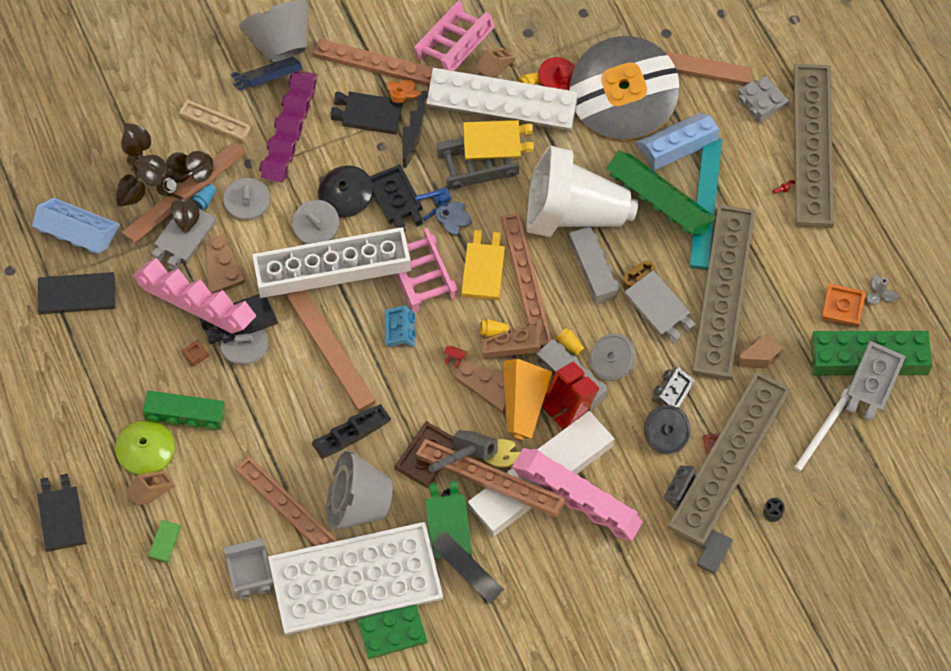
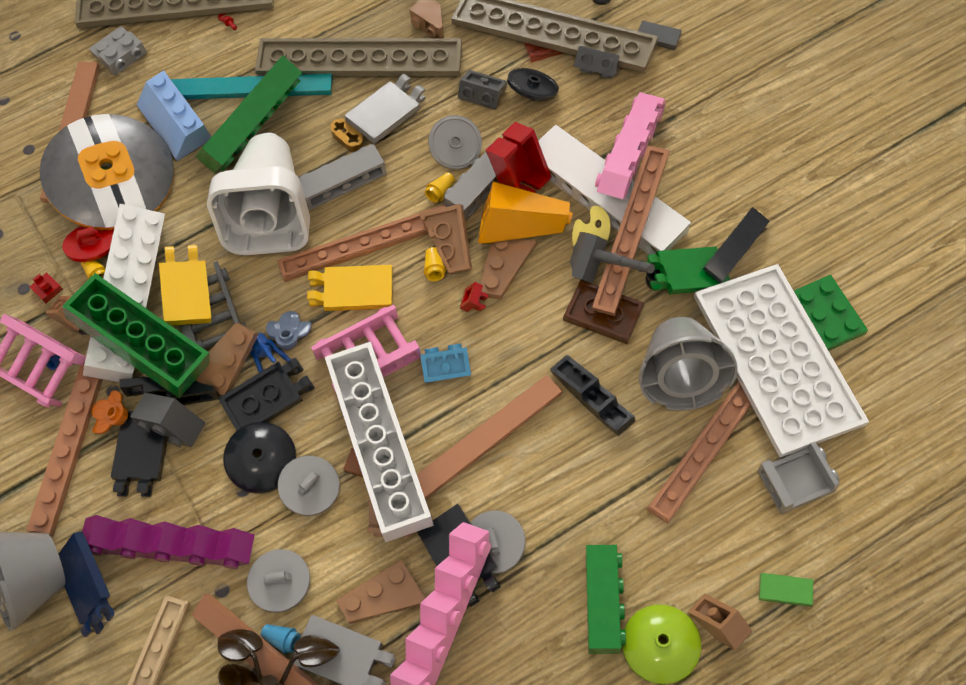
camera: 90 degrees left, 0 degrees up
dark orange tile [182,340,209,367] -> none
none -> red tile [29,272,63,304]
none -> green brick [62,273,210,398]
none -> dark grey brick [130,393,206,447]
none -> medium nougat wing [196,323,258,395]

